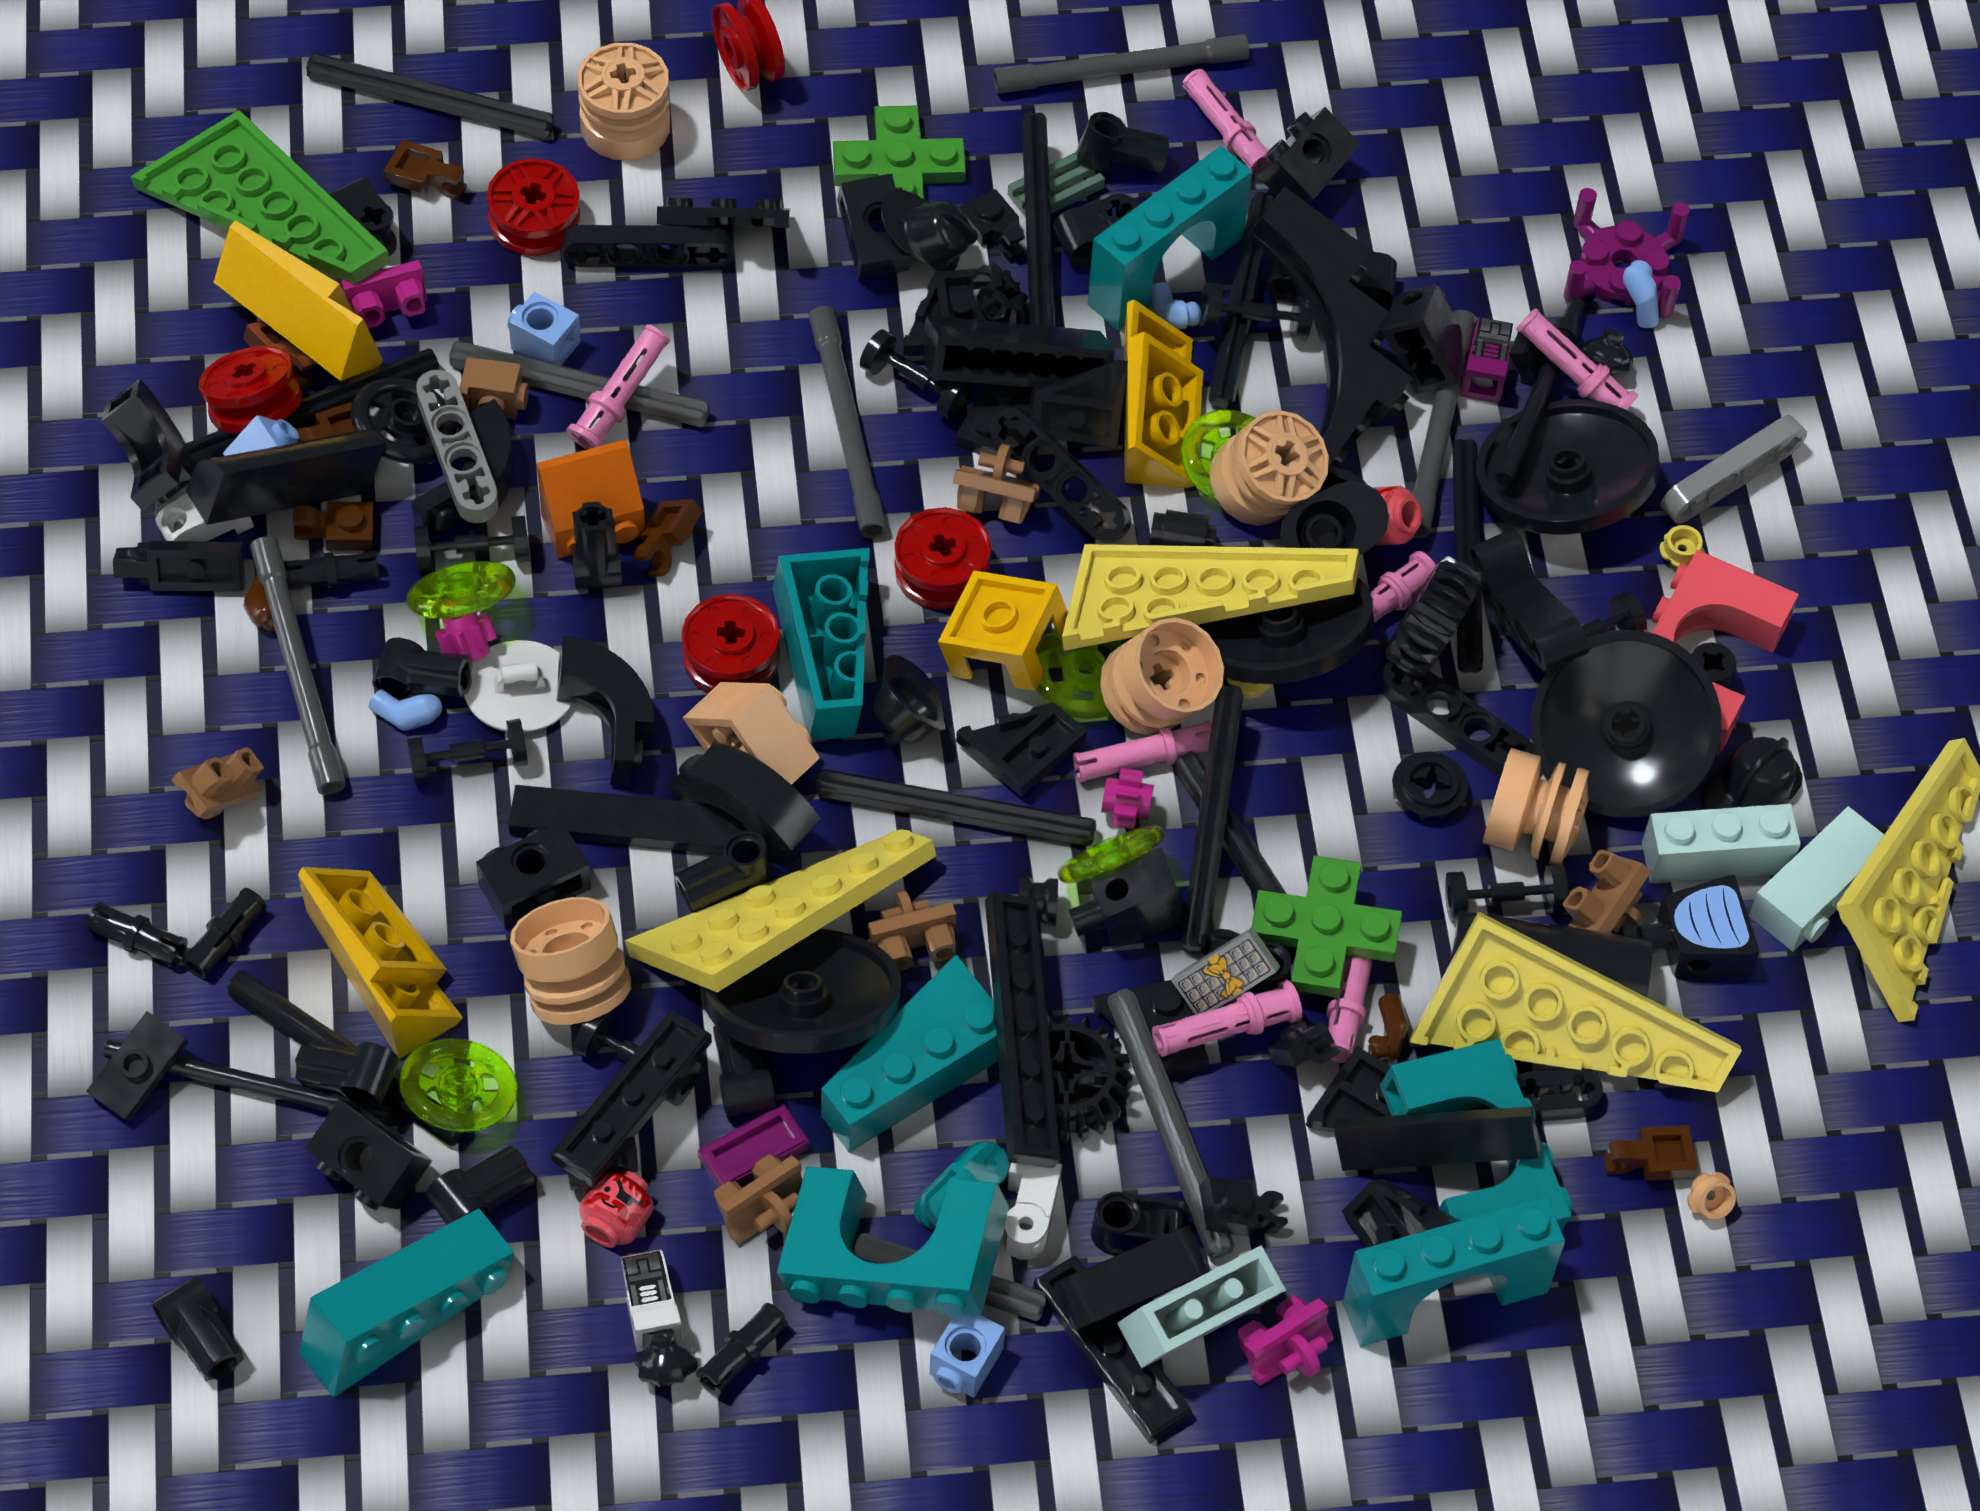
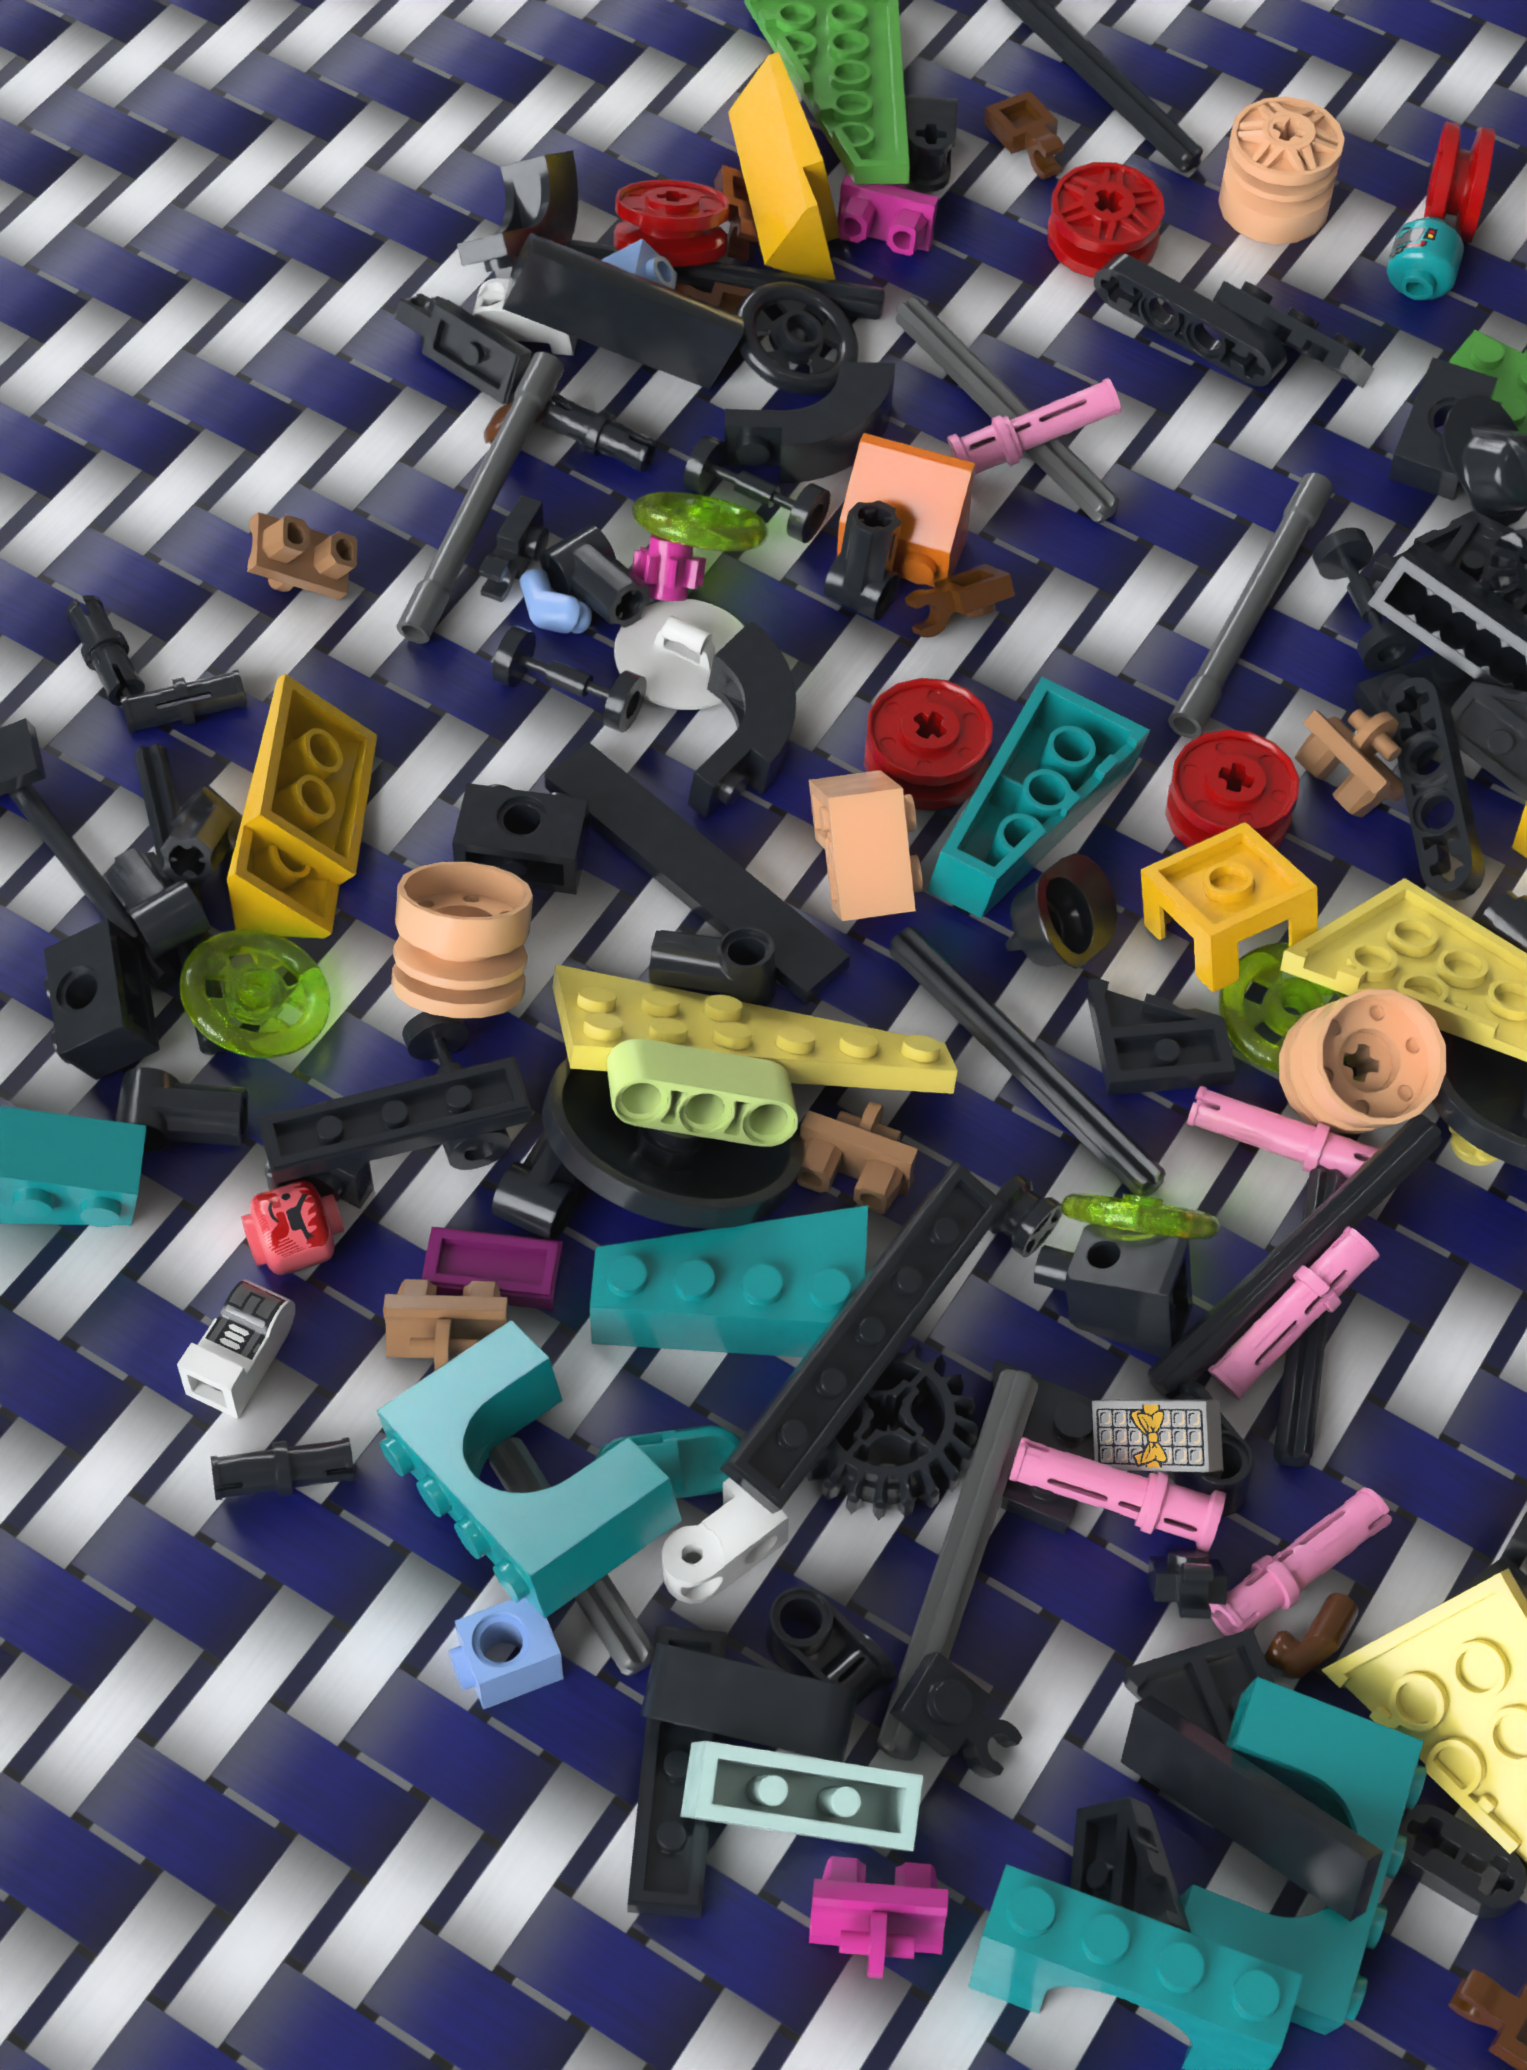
camera: 40 degrees right, 0 degrees up
reddish brown plate [293,501,374,550] -> none
light grey beam [416,370,498,523] -> none
medium nougat brick [459,357,529,420] -> none
light blue brick [507,292,581,366] -> none
black piece [635,1330,699,1387] -> none
black arch [667,742,821,851] -> none
dark pink gear [1101,768,1154,830] -> none
bright green plate [1251,855,1402,998] -> none
none -> black piece [160,783,243,886]
none -> black plate [479,494,549,602]
none -> yellowish green beam [607,1039,798,1147]
none -> bright pink pin [1208,1226,1380,1400]
none -> teal head [1386,217,1464,300]

